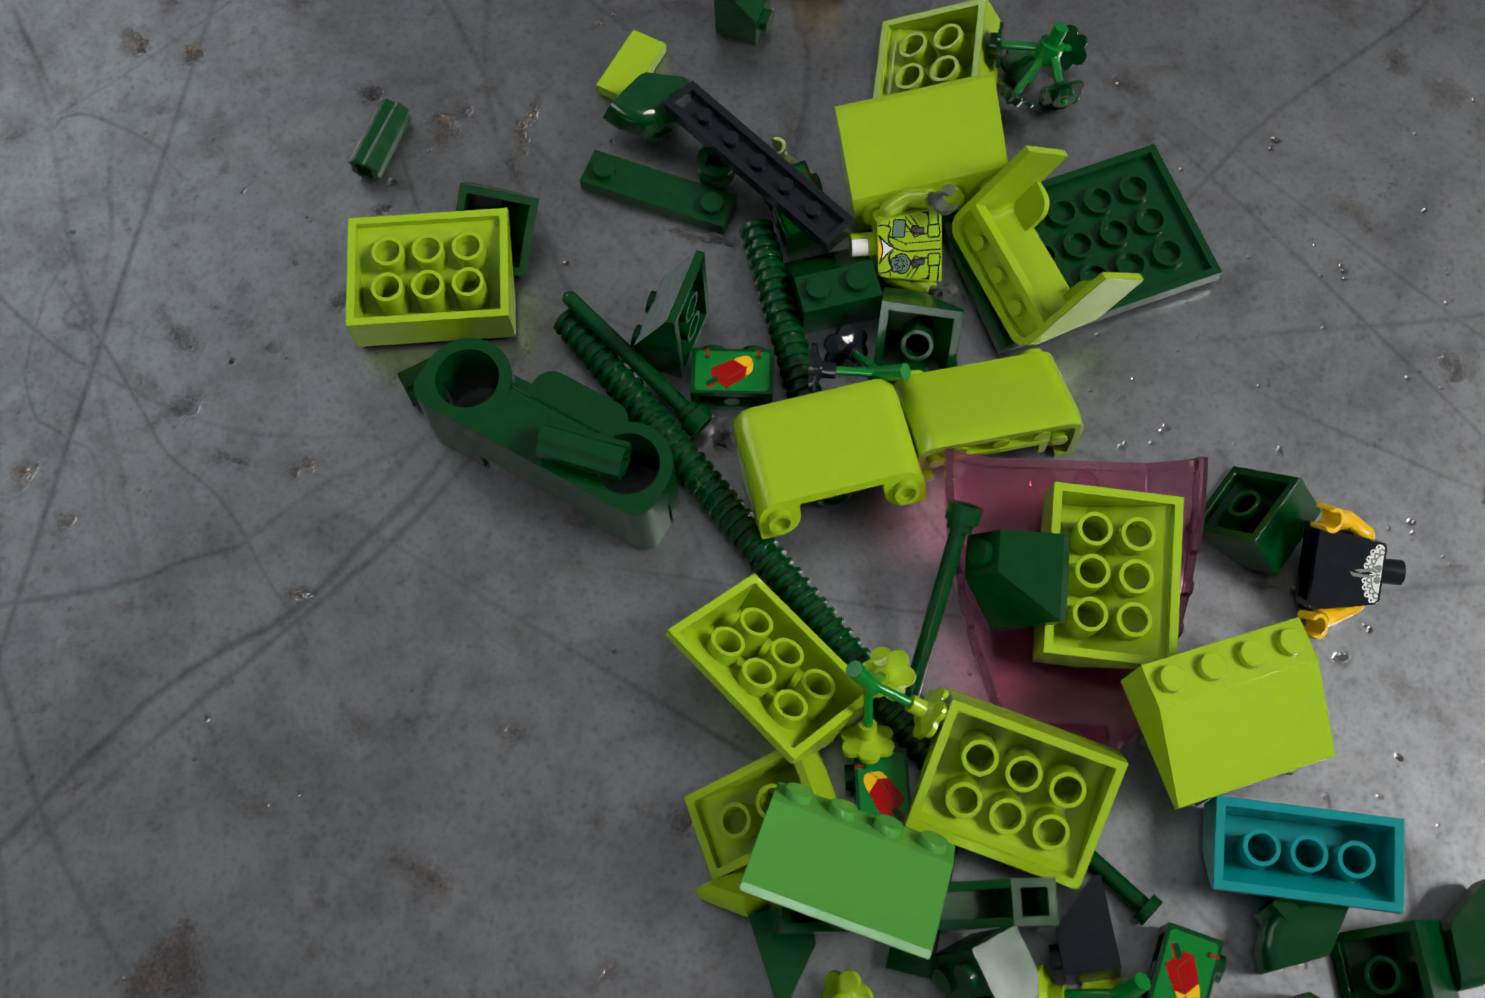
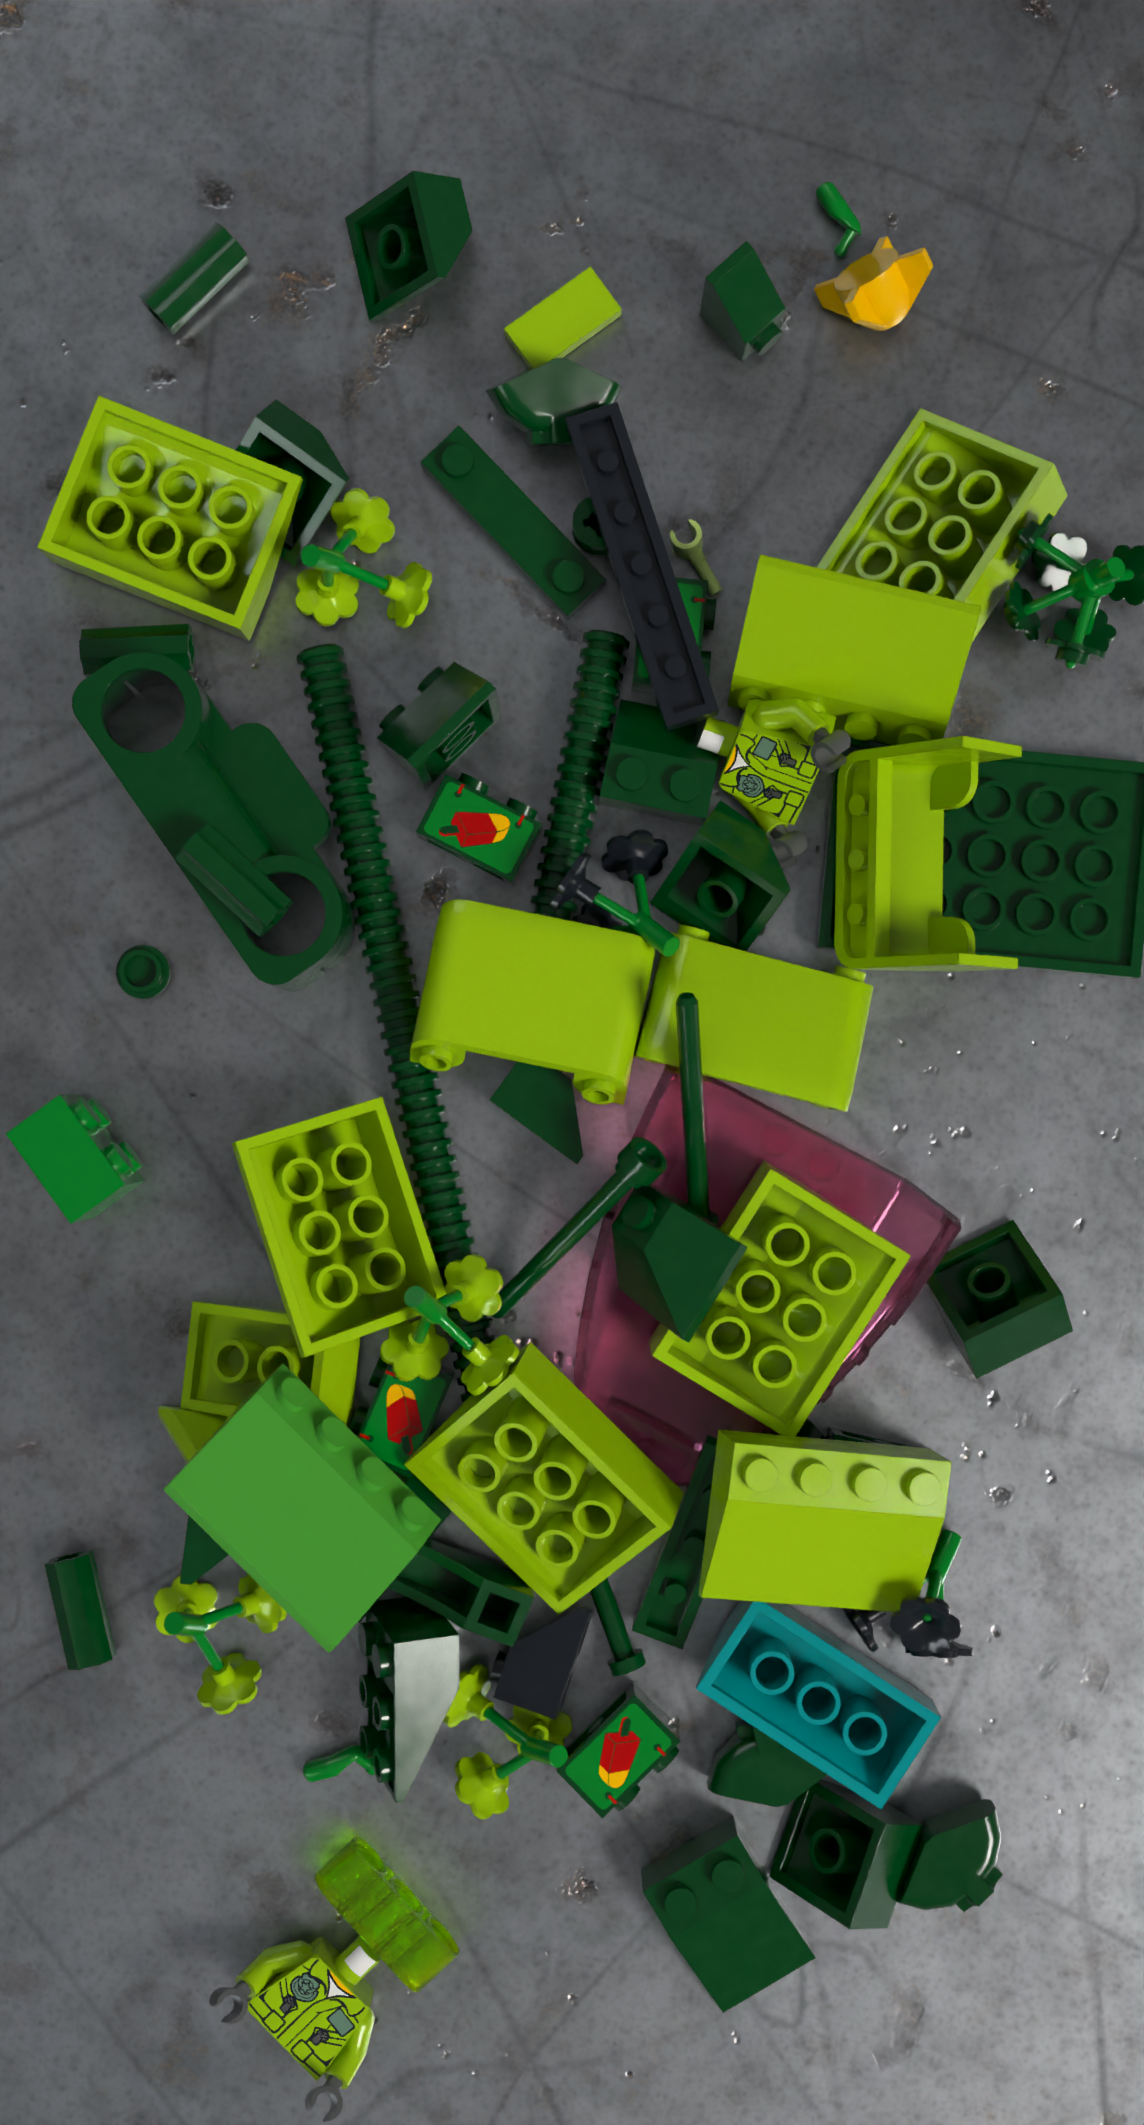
camera: 25 degrees right, 20 degrees up
dark green piece [562,291,715,438] -> none
black torso [1294,502,1406,639] -> none
none -> green brick [6,1094,145,1224]
none -> dark green plate [116,945,171,999]
none -> lime plant [295,488,432,628]
none -> dark green slope [345,171,473,321]
none -> dark green slope [489,1062,583,1164]
none -> dark green plate [632,1435,717,1649]
none -> dark green bar [676,992,719,1226]
none -> black plant [842,1529,974,1658]

